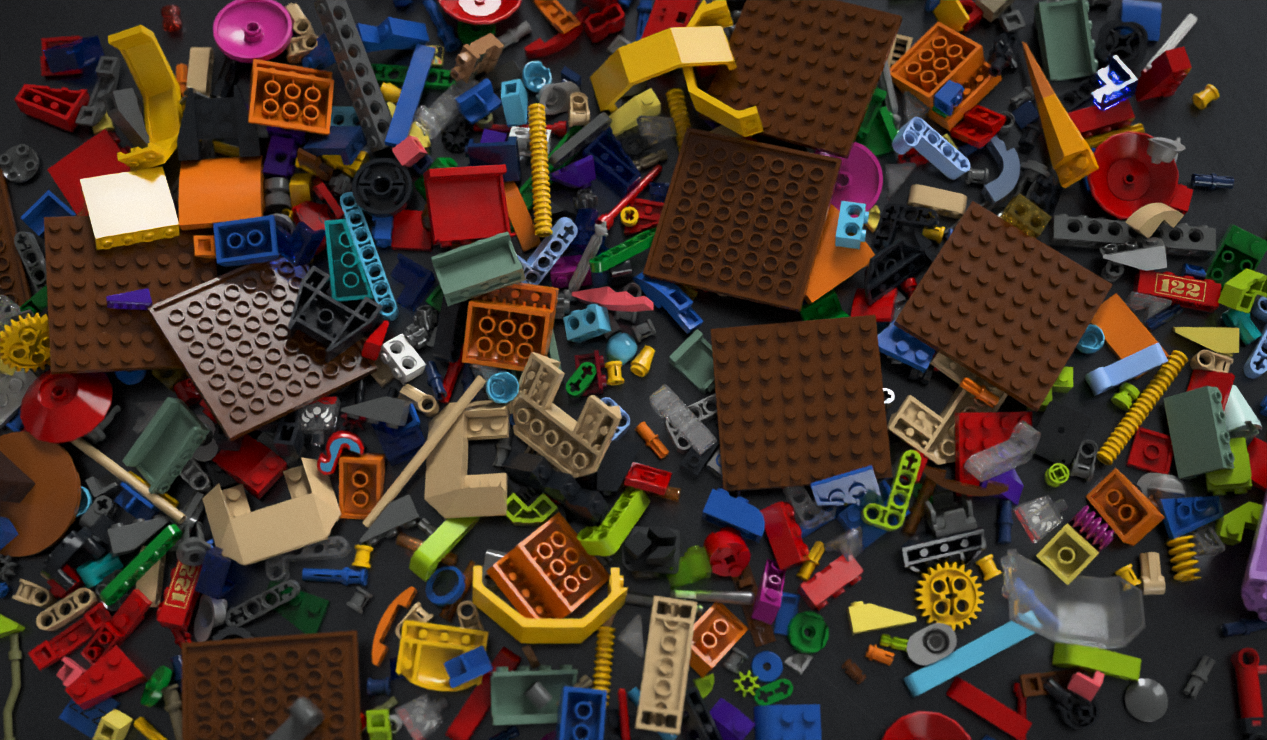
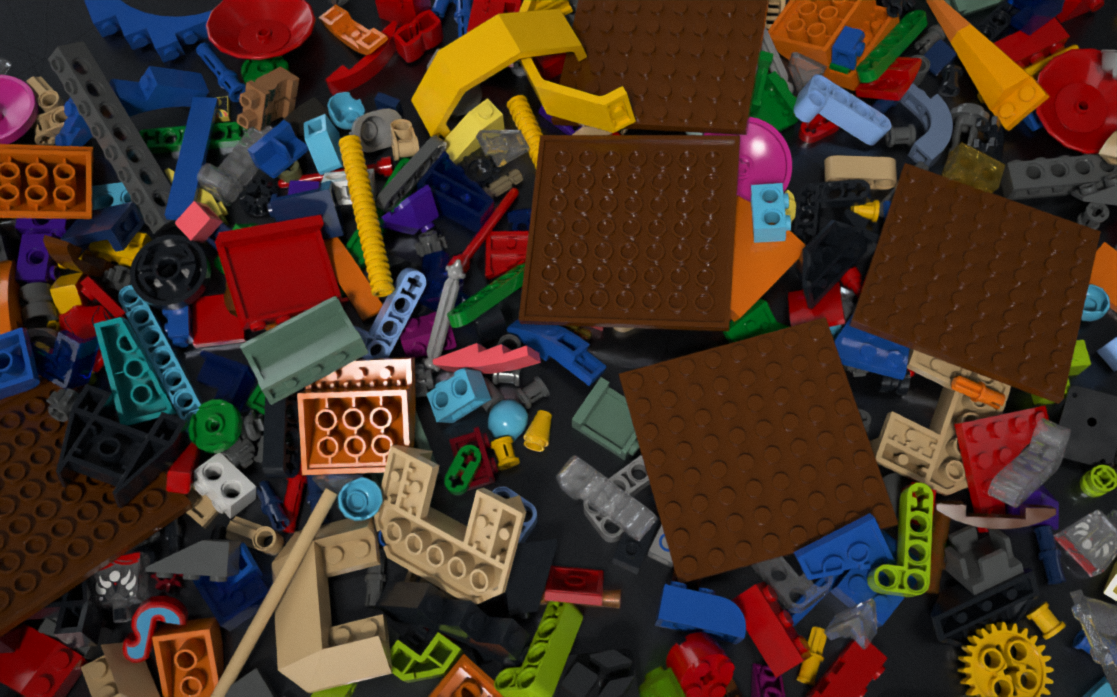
camera: 10 degrees left, 5 degrees down
yellow cone [380,82,401,103] -> none
light grey pin [497,21,532,48] -> none
yellow bush [621,207,639,227] -> none
orange axle [635,421,669,459] -> none
clear slope [883,163,916,201] -> none
none -> dark grey gear [47,388,80,422]
none -> green plate [188,399,243,453]
none -> green beam [856,10,928,83]

